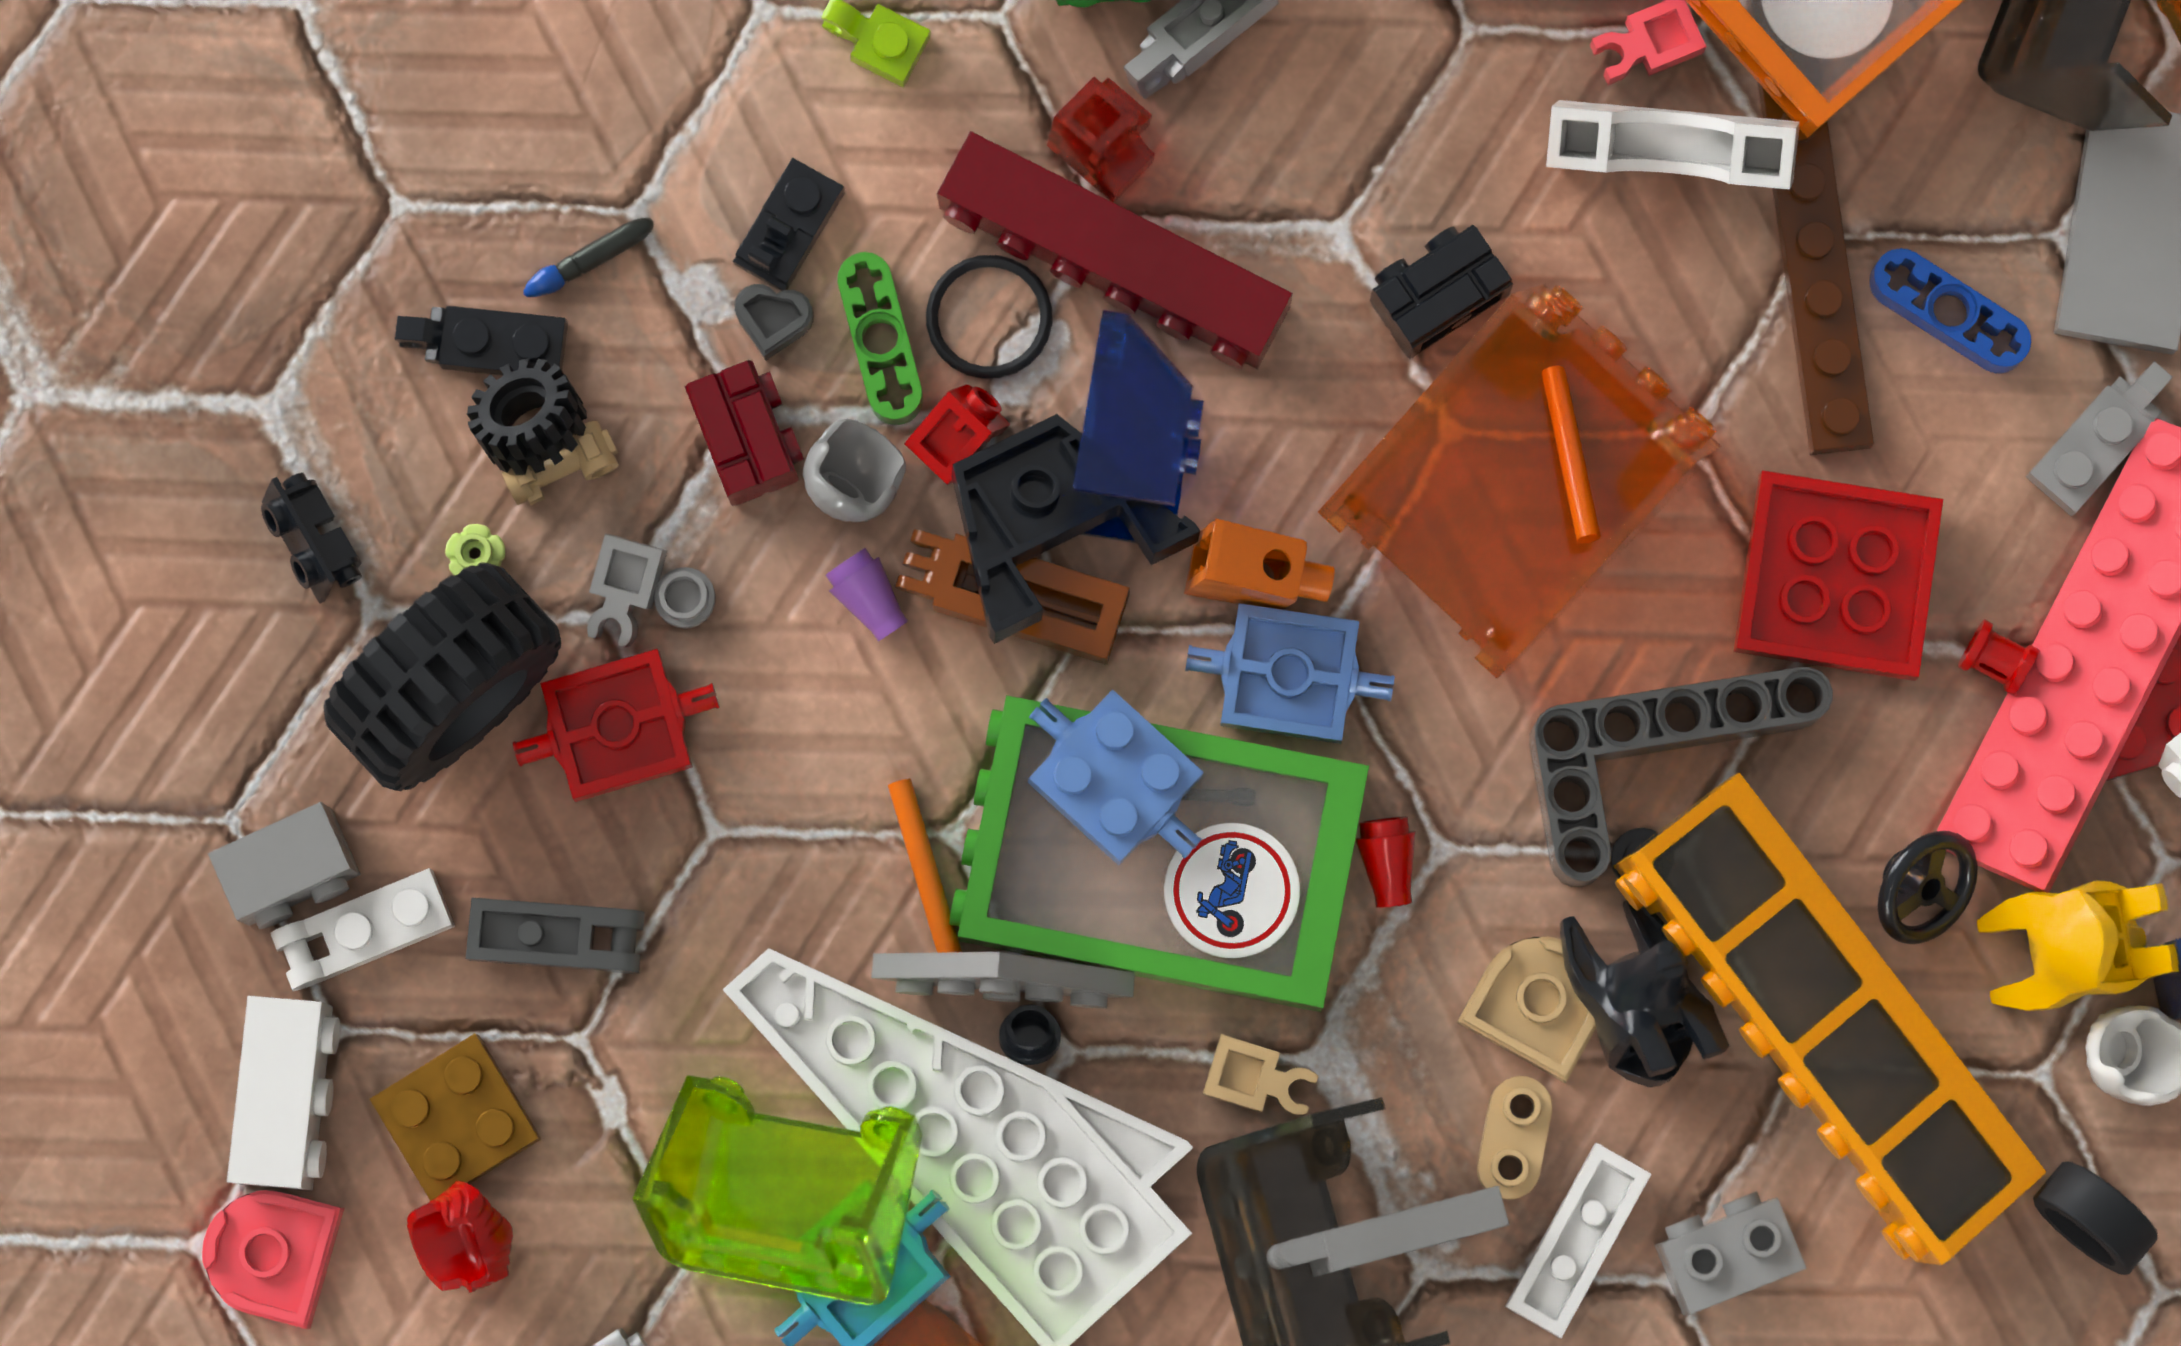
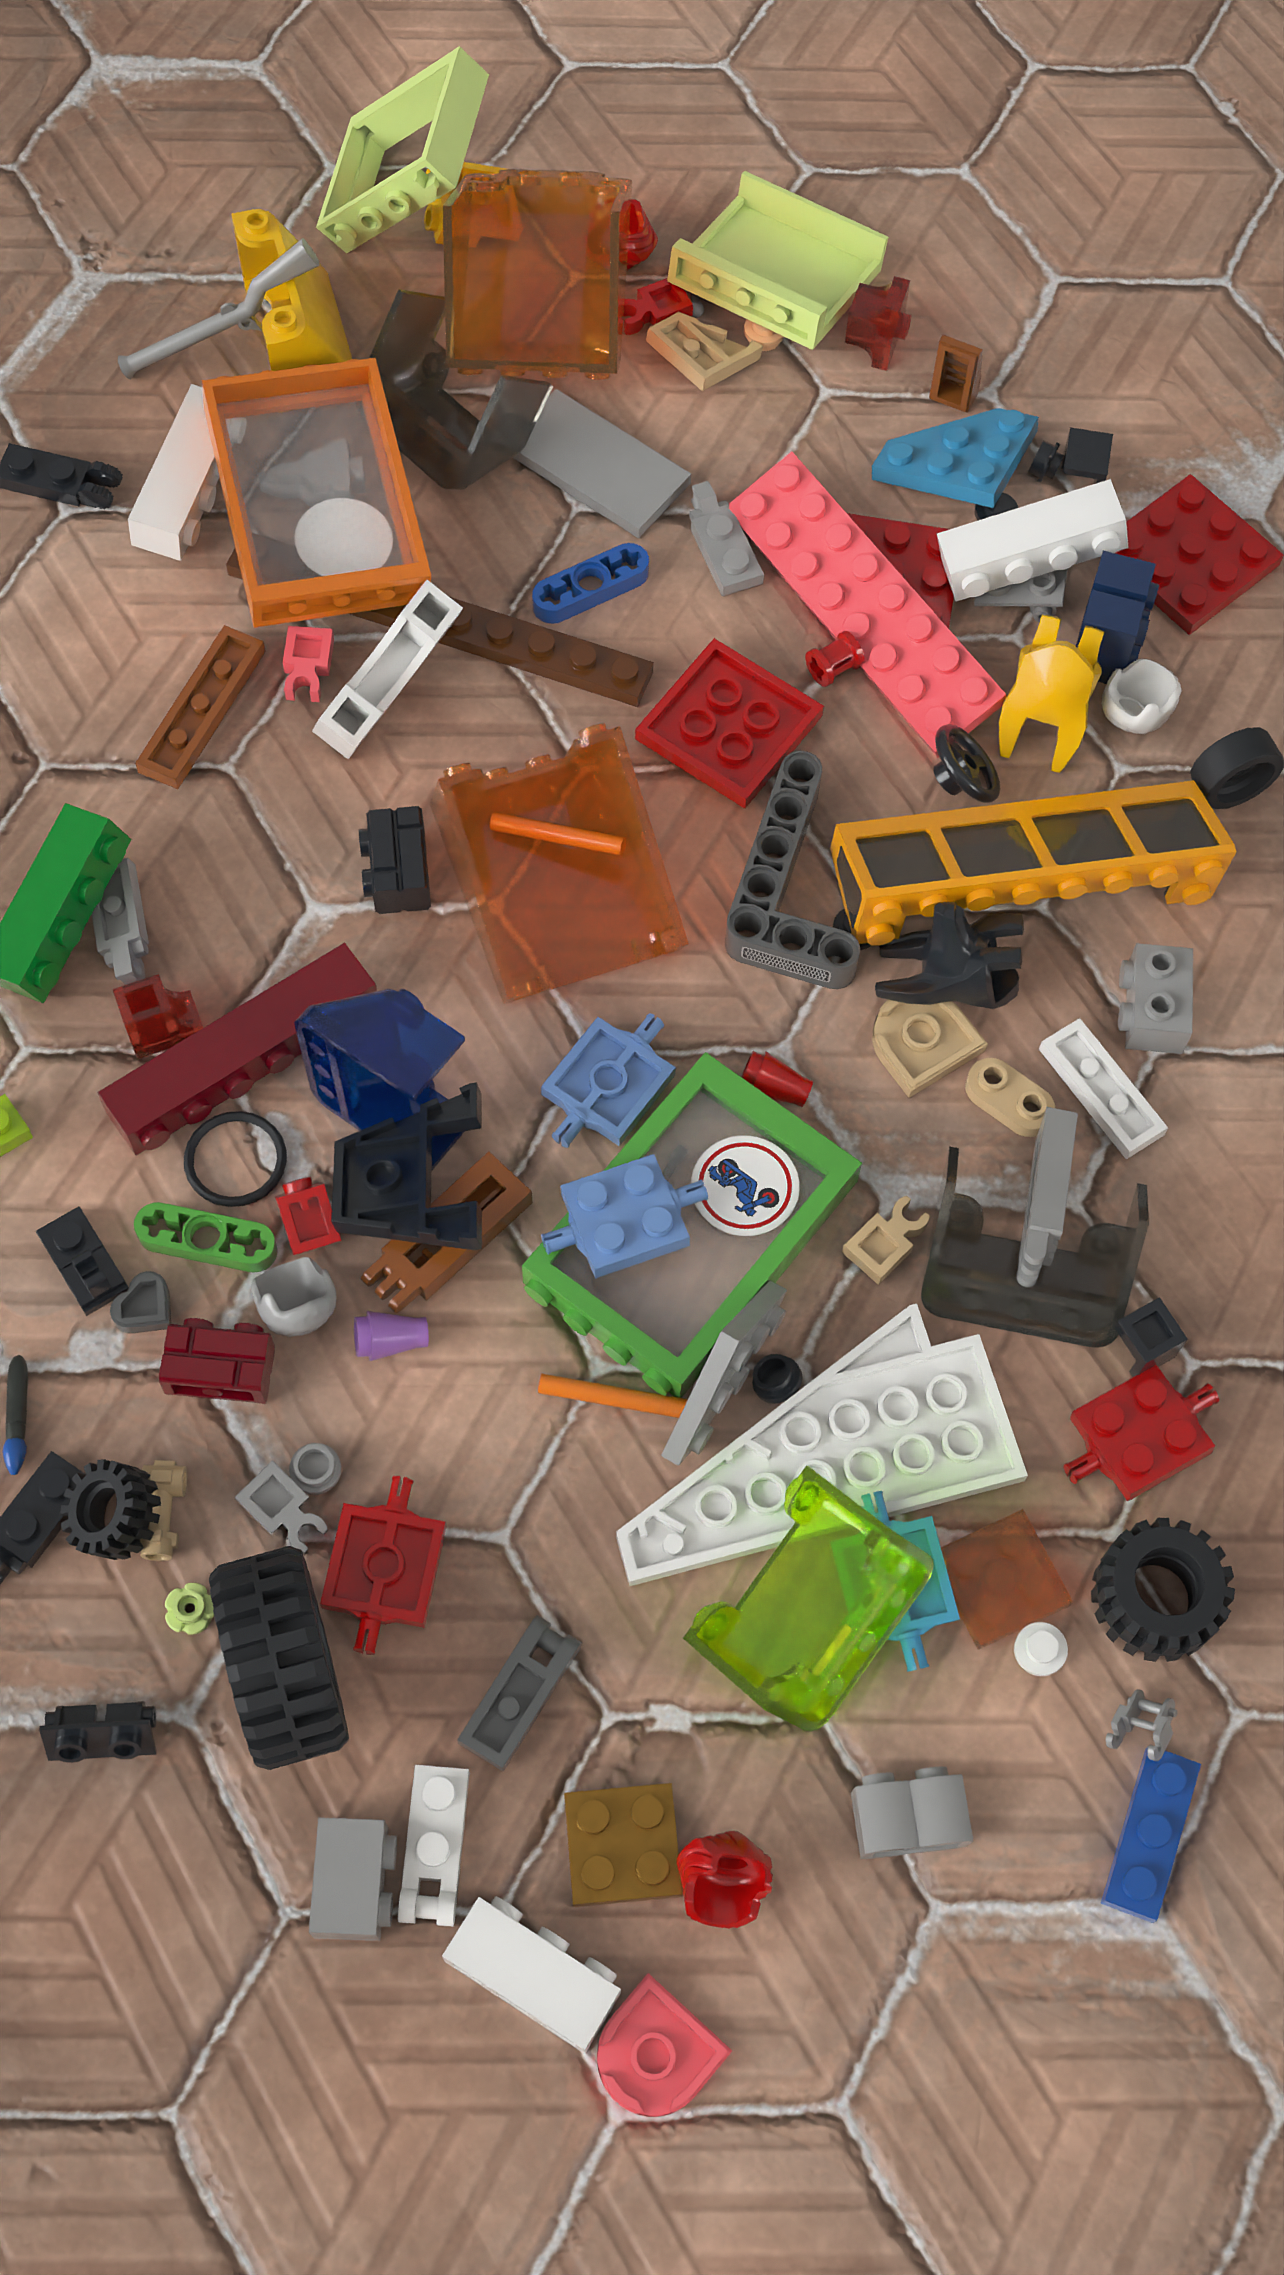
camera: 70 degrees left, 15 degrees down
orange torso [1184,519,1335,610] -> none

